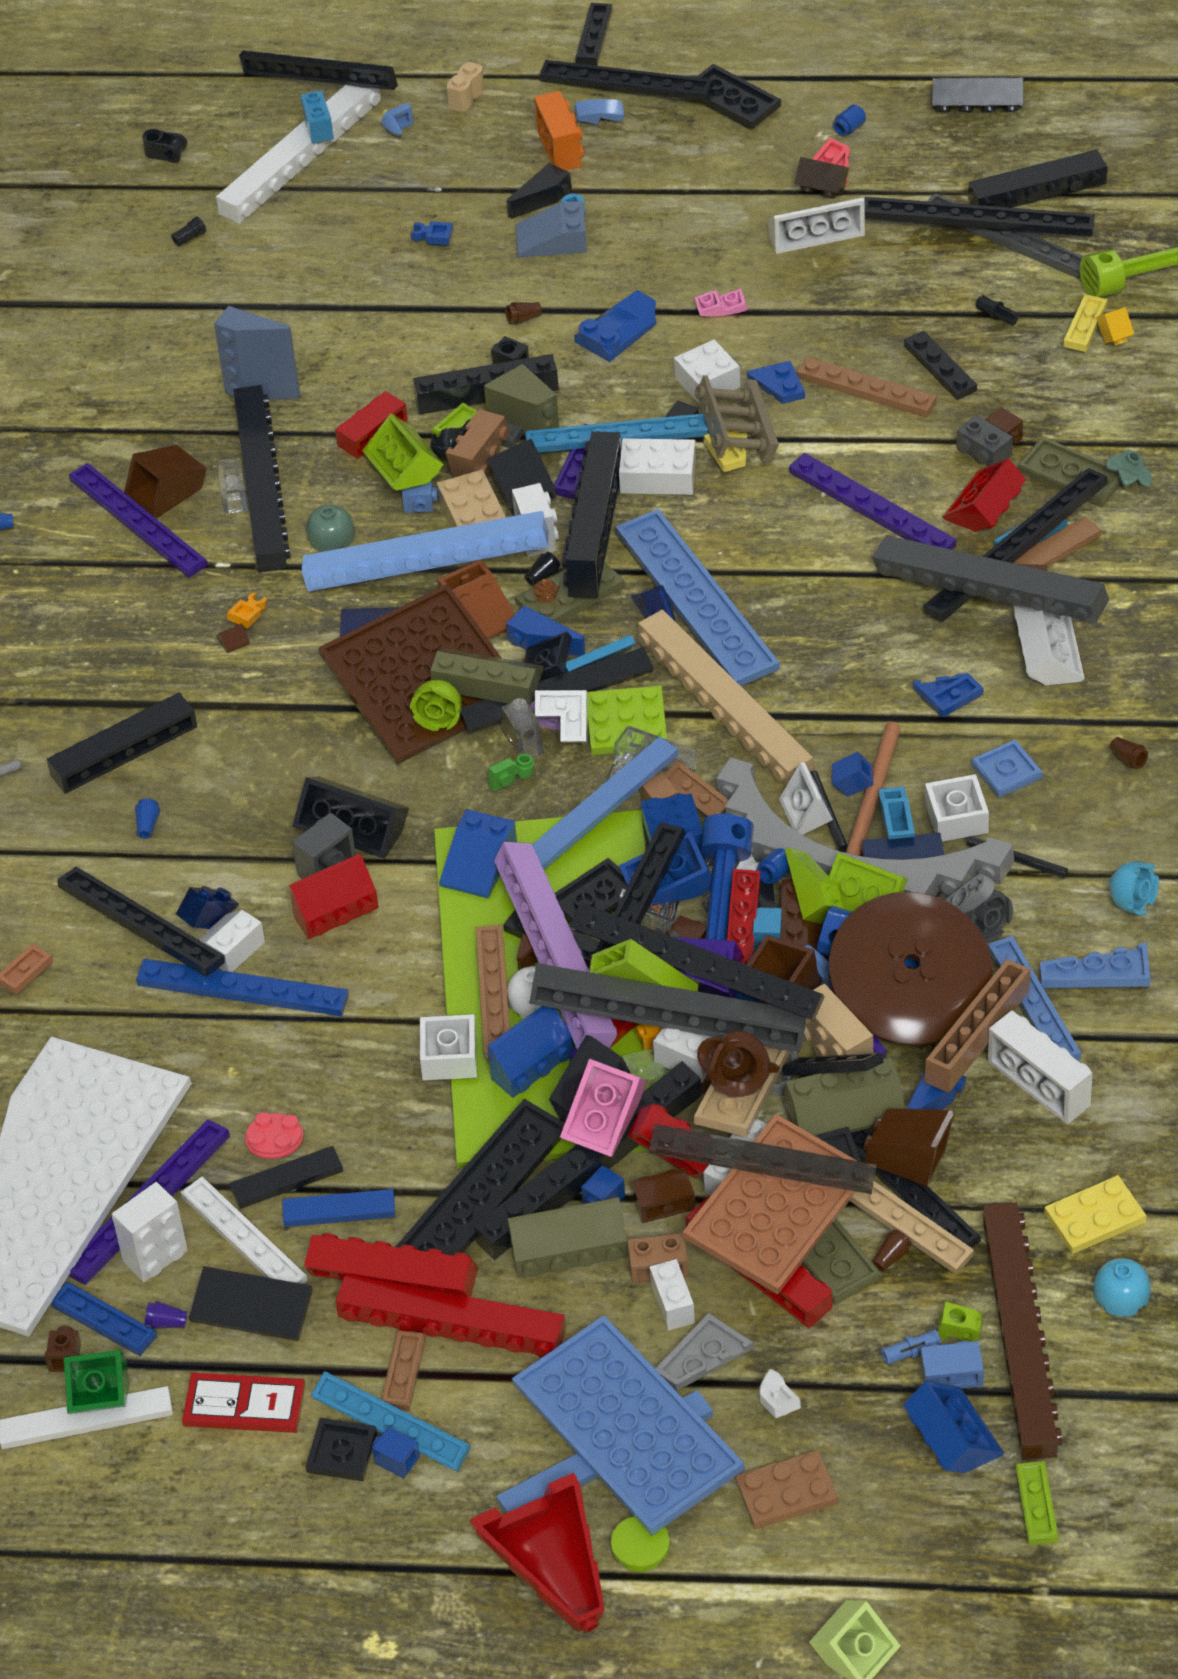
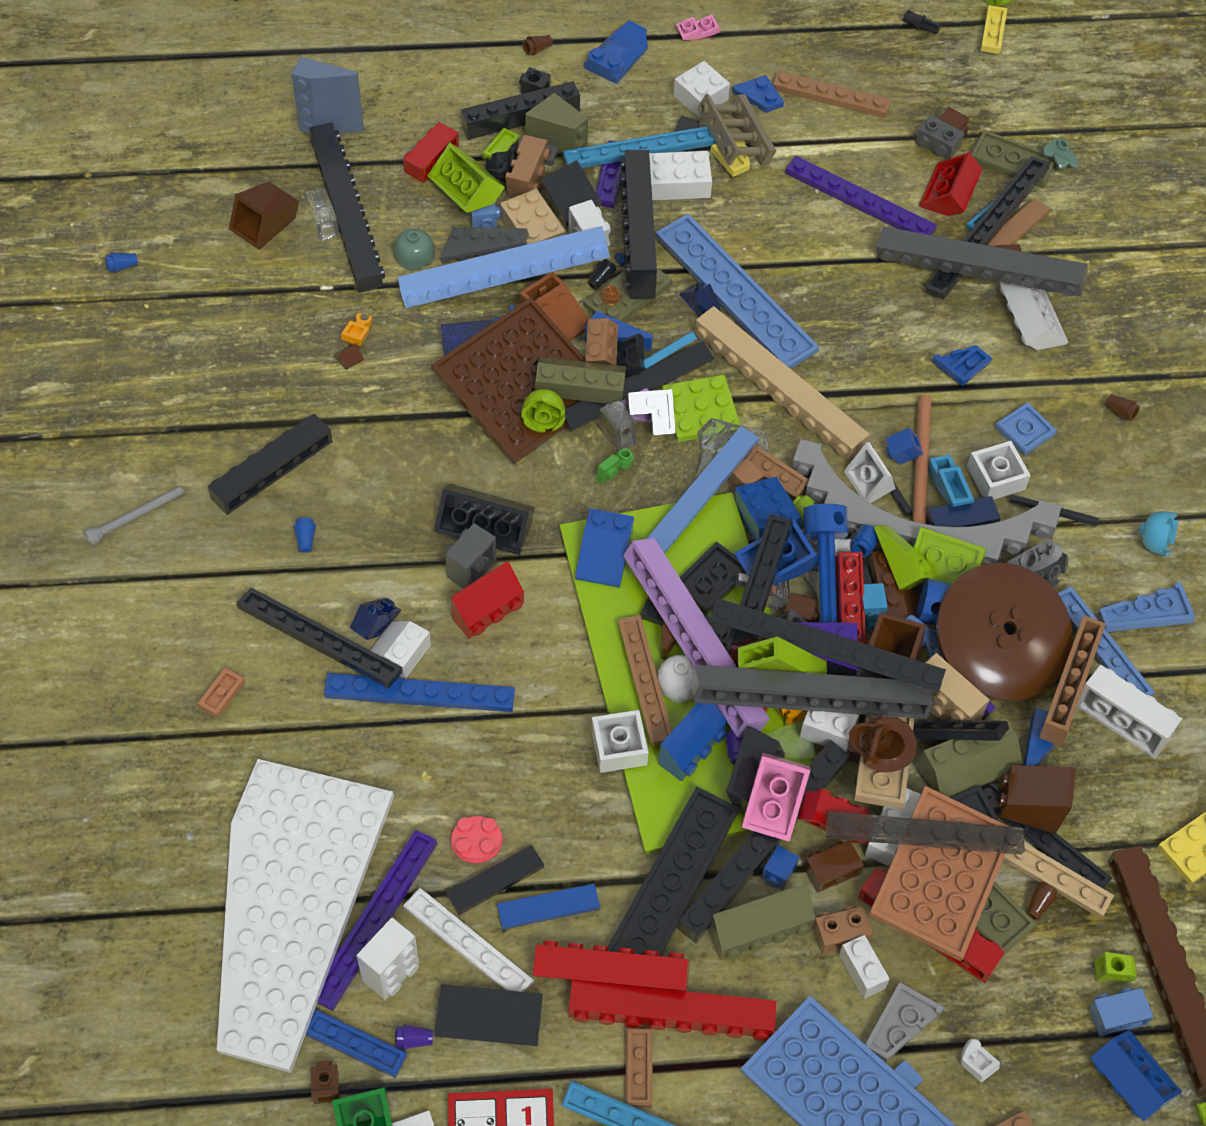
camera: 15 degrees left, 10 degrees up
dark purple tile [69,463,208,578] -> none
medium blue pin [881,1329,941,1366] -> none
black plate [904,330,977,400] -> none
yellow brick [1096,307,1134,346] -> none
none -> dark grey wing [440,228,529,264]
none -> medium nougat brick [586,318,618,365]

